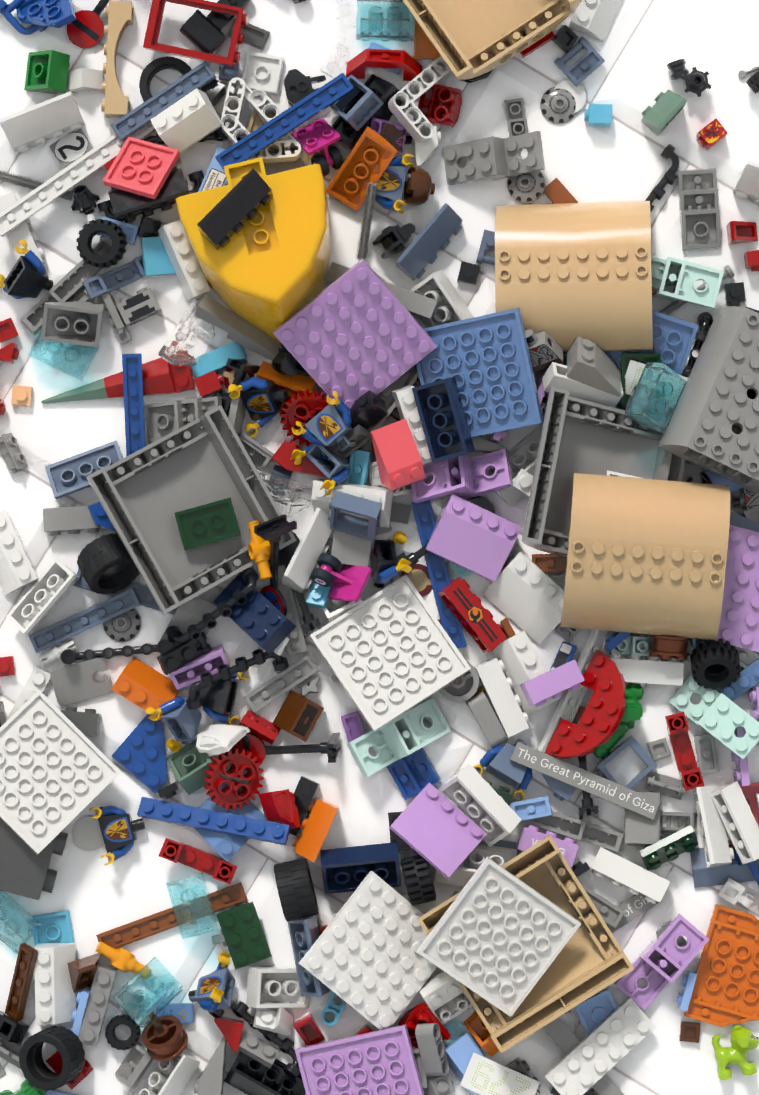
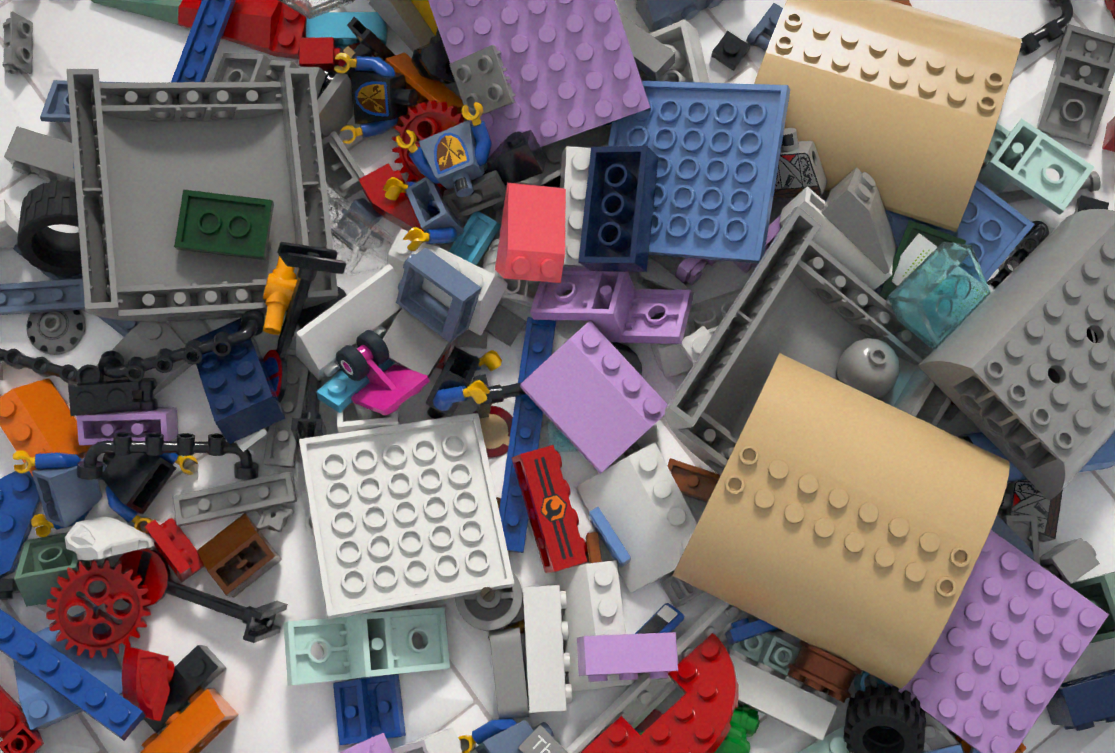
camera: 20 degrees right, 10 degrees down
medium lavender plate [340,711,370,748] -> none
none -> light grey hinge [449,45,516,116]
none -> medium blue tile [588,507,631,568]
none -> light grey cylinder [837,338,900,399]

